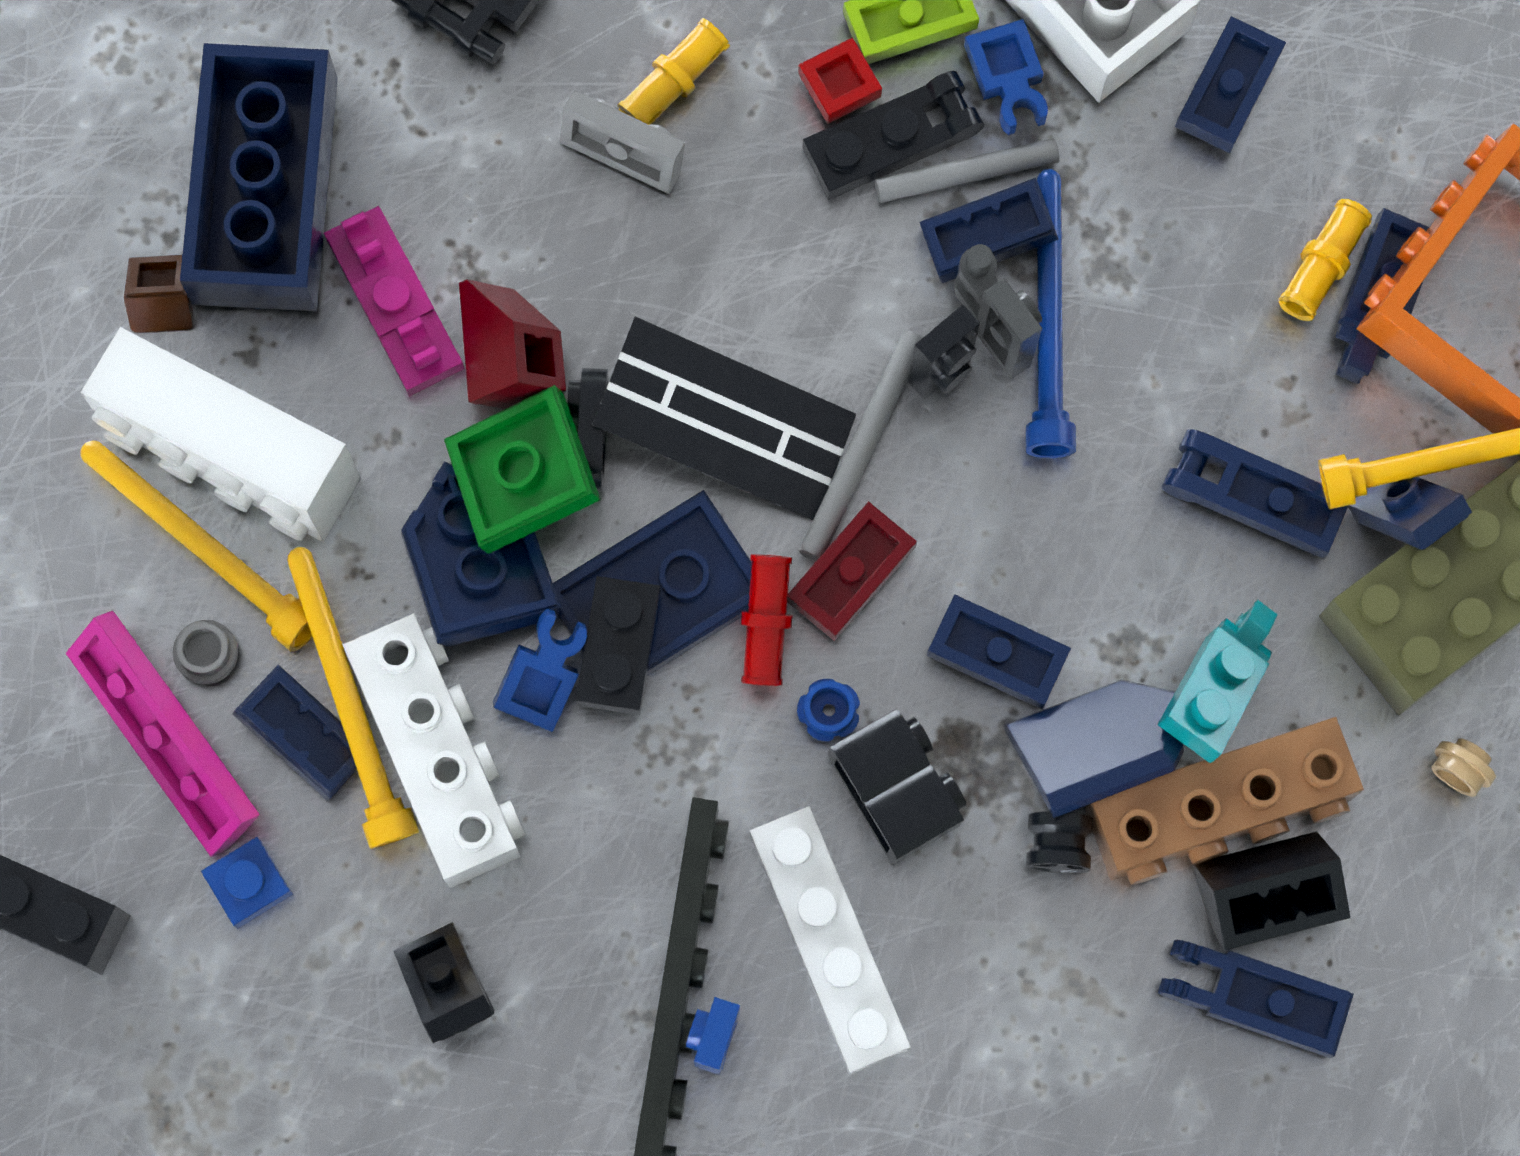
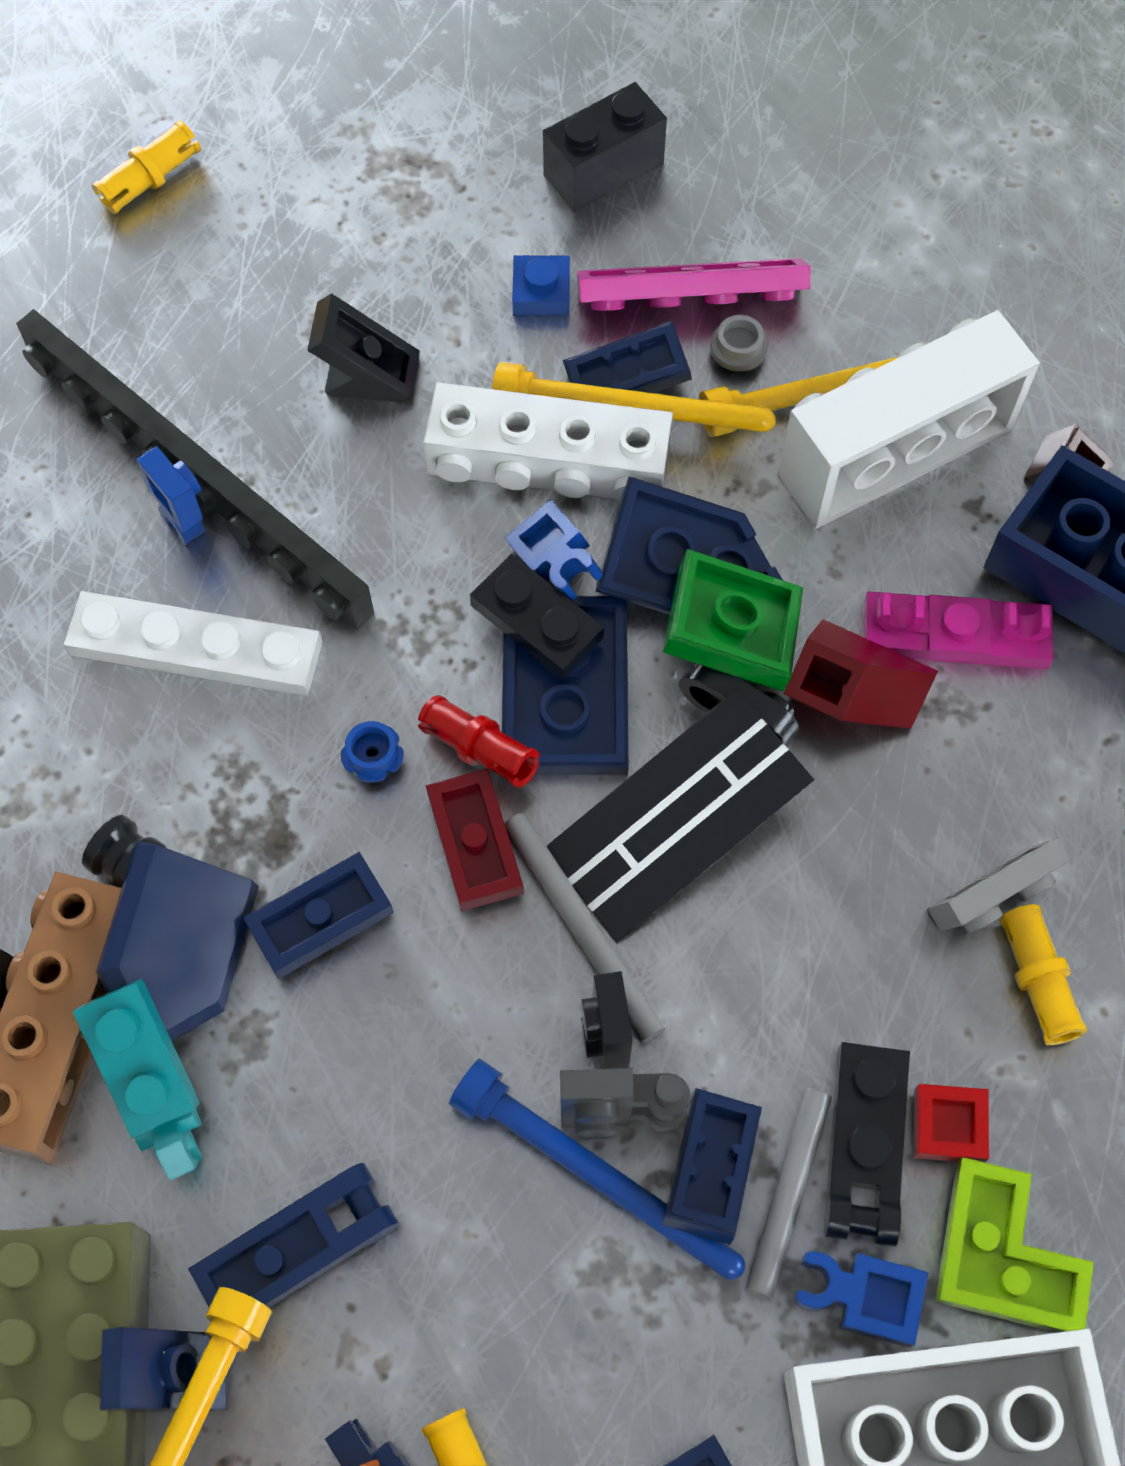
camera: 125 degrees right, 10 degrees down
black brick [827,709,966,865] -> none

